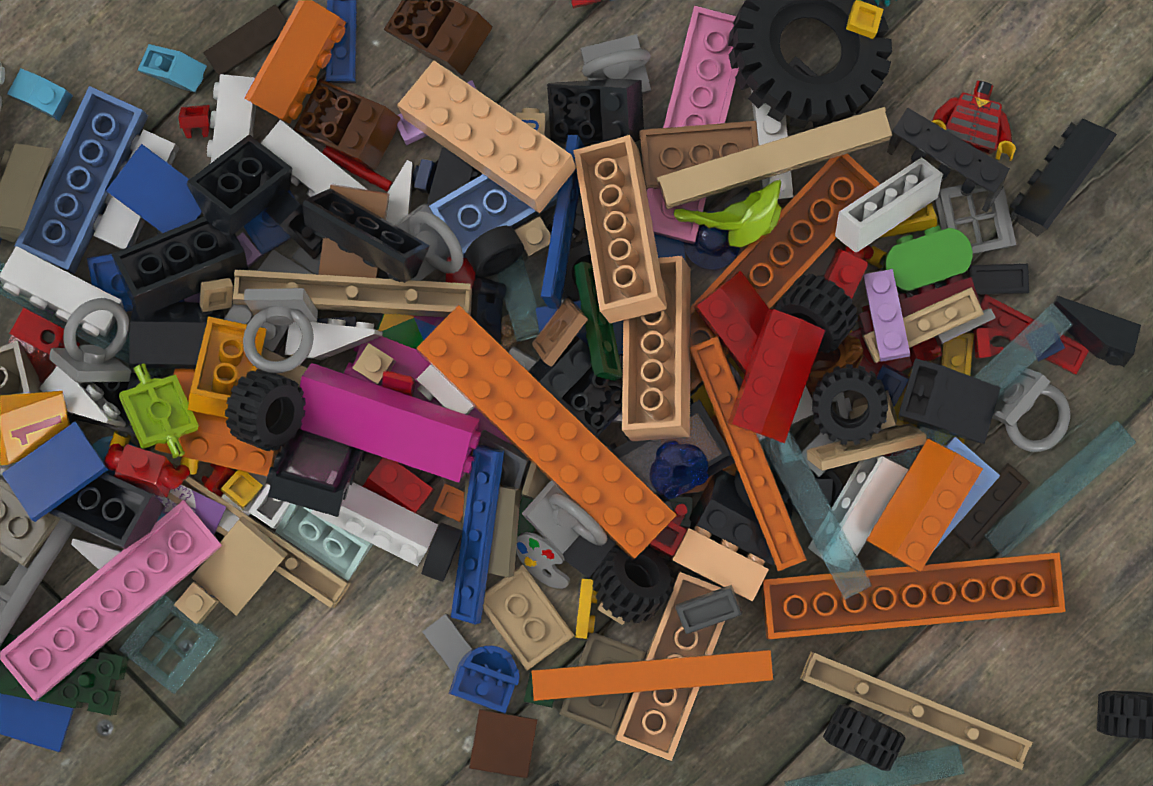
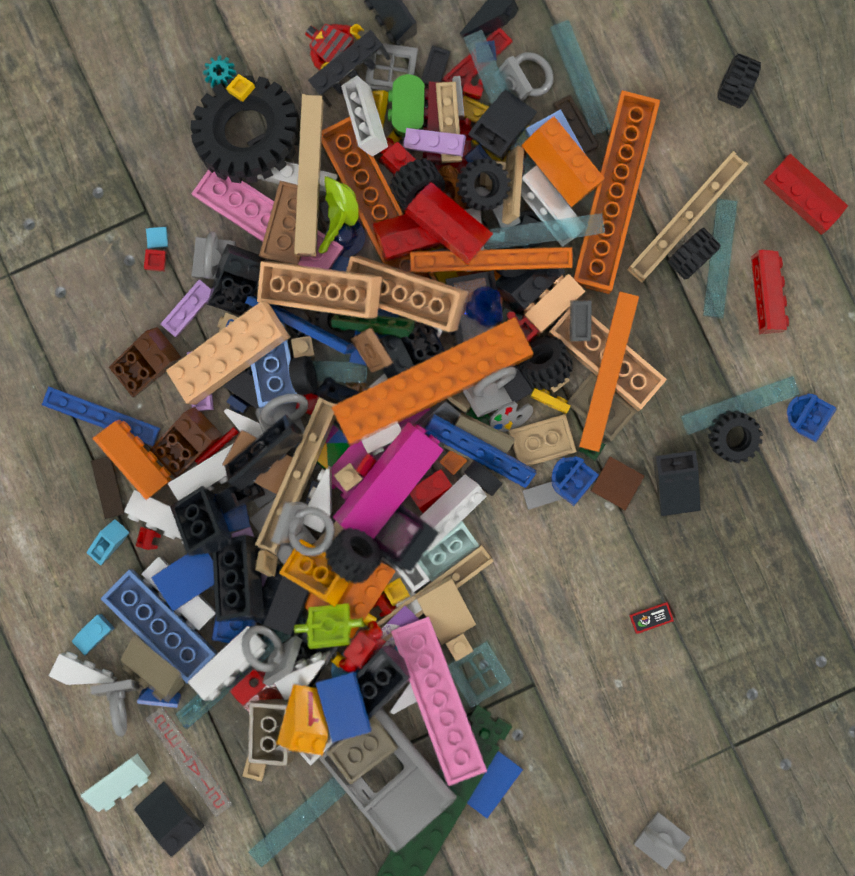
camera: 75 degrees left, 0 degrees up
none -> lavender plate [161,279,211,338]

